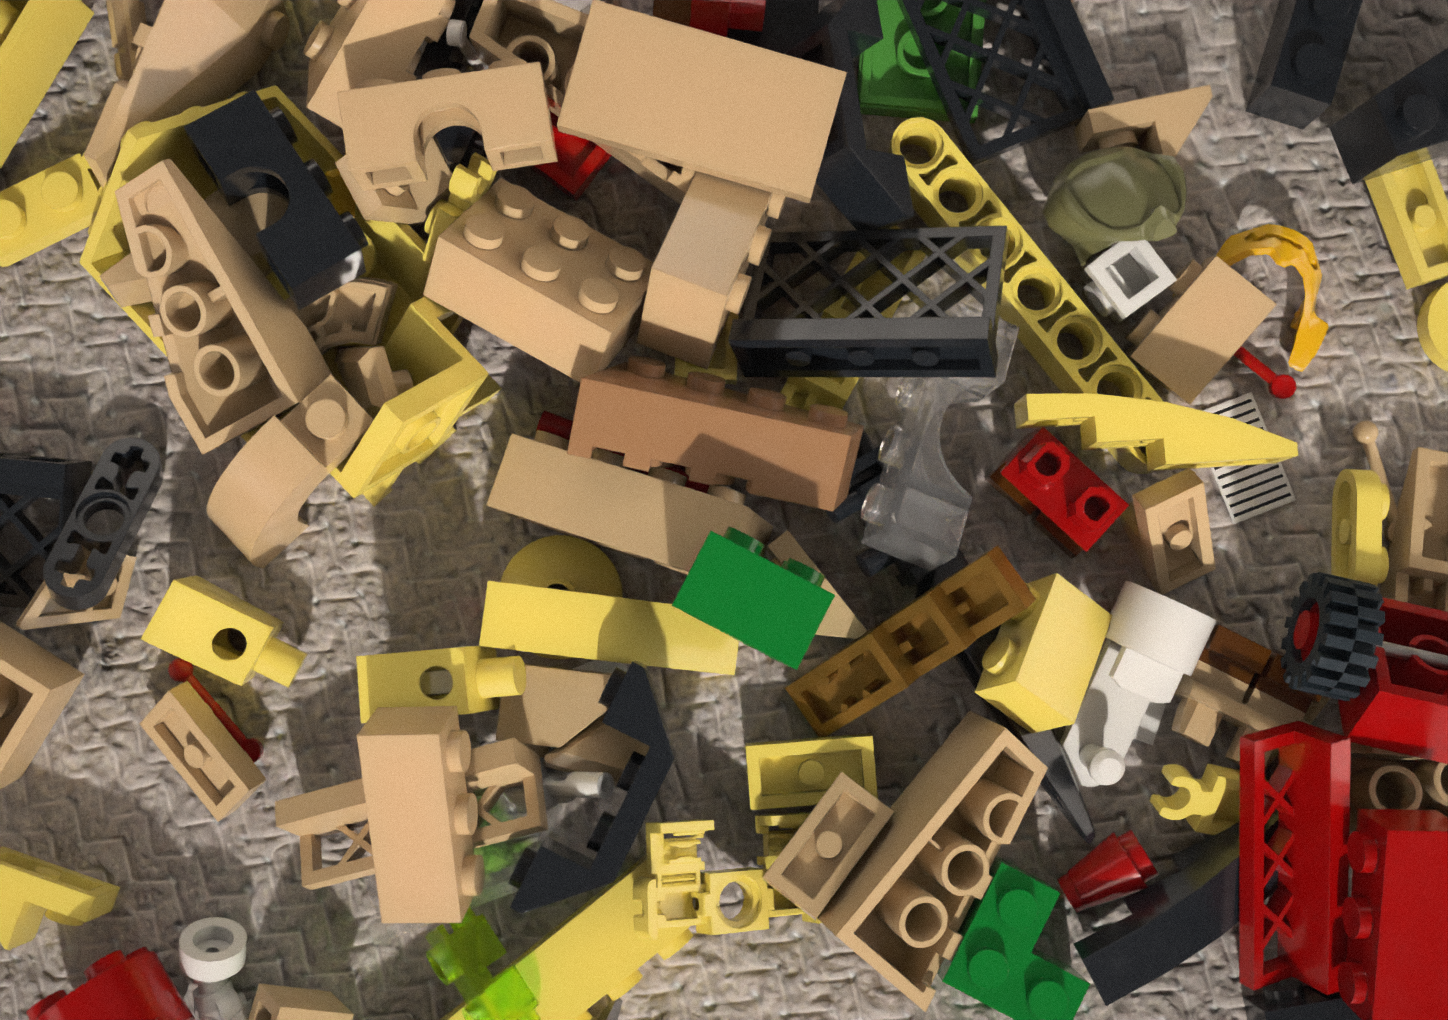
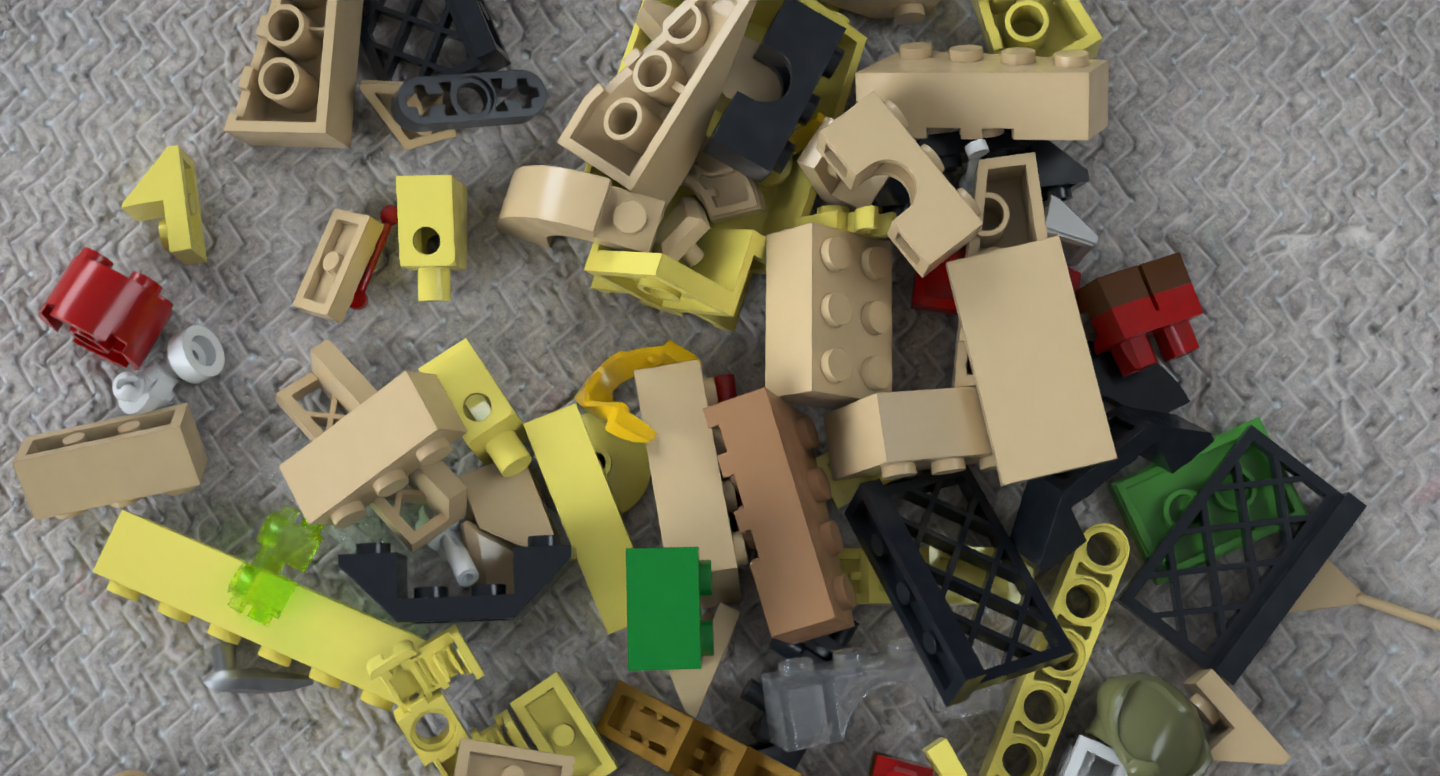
camera: 65 degrees right, 5 degrees down
none -> yellow helmet [574,340,702,443]

